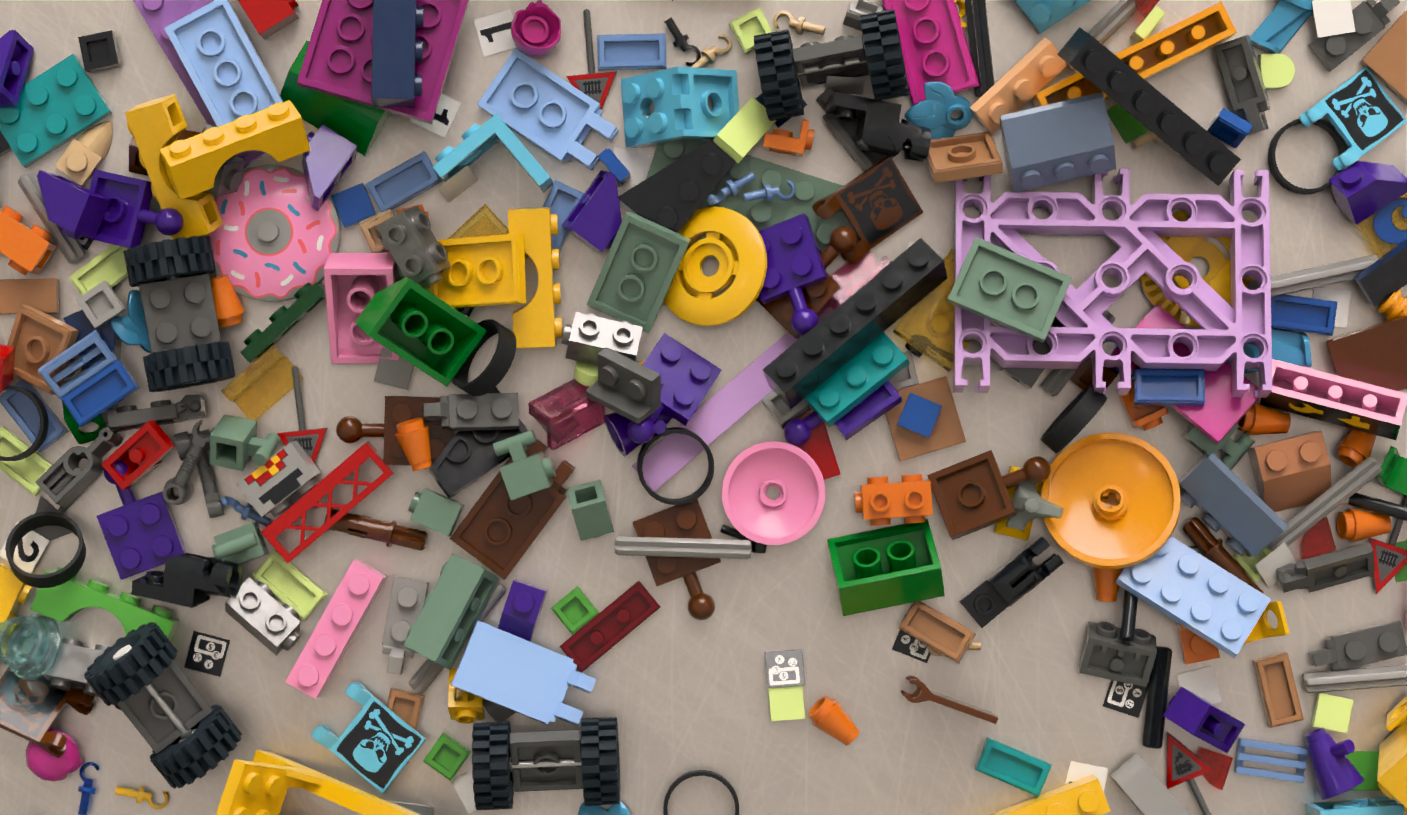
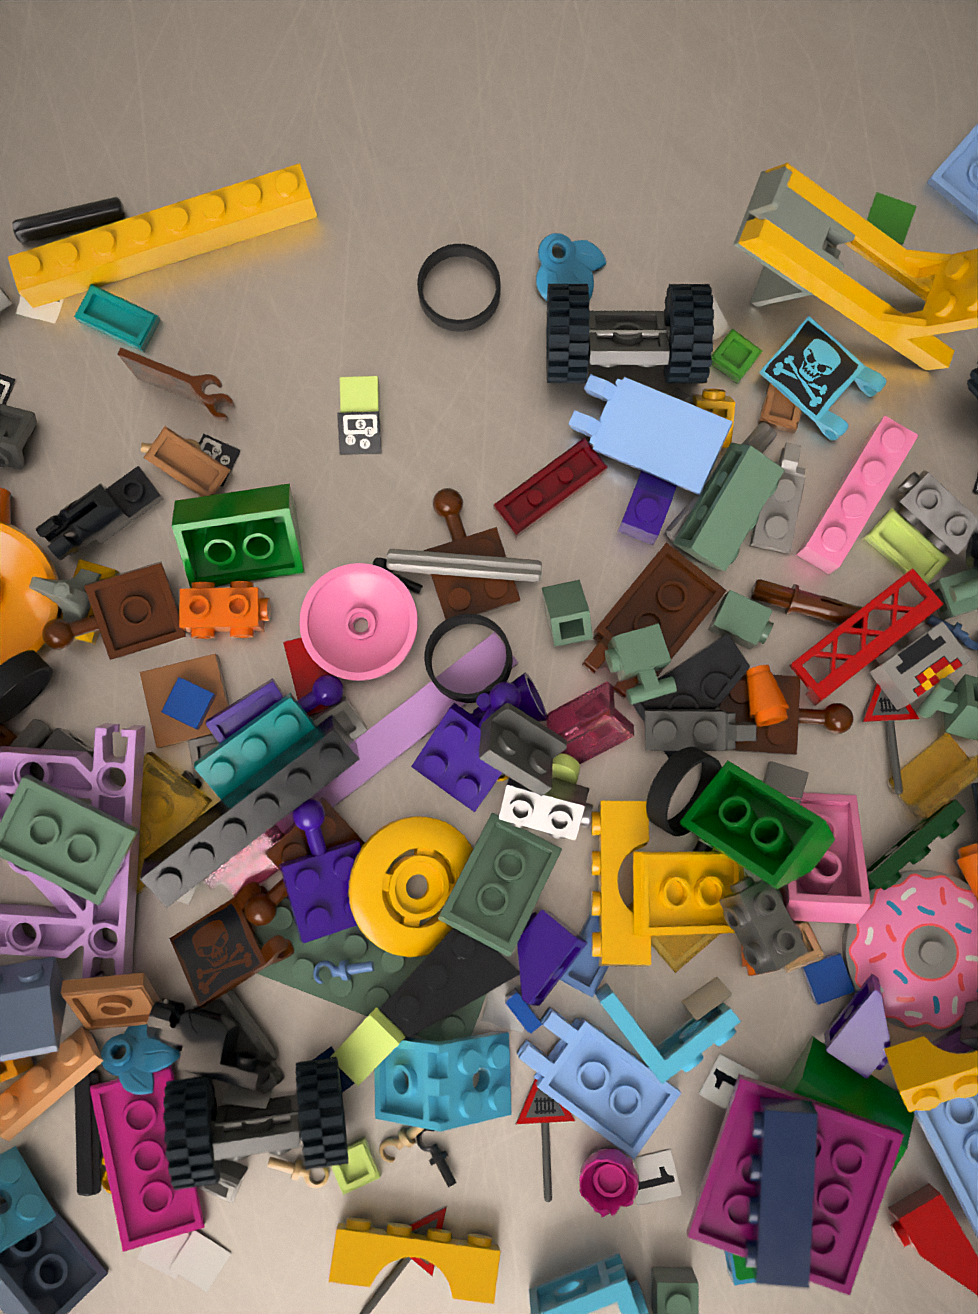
camera: 175 degrees left, 5 degrees down
medium blue tile [365,151,442,212] -> none
bright green tile [551,586,599,635] -> none
medium blue tile [597,33,667,71] -> none
medium blue hand [707,172,755,205] -> none
orange bracket [762,119,815,157] -> none
orange cone [808,696,860,746] -> none

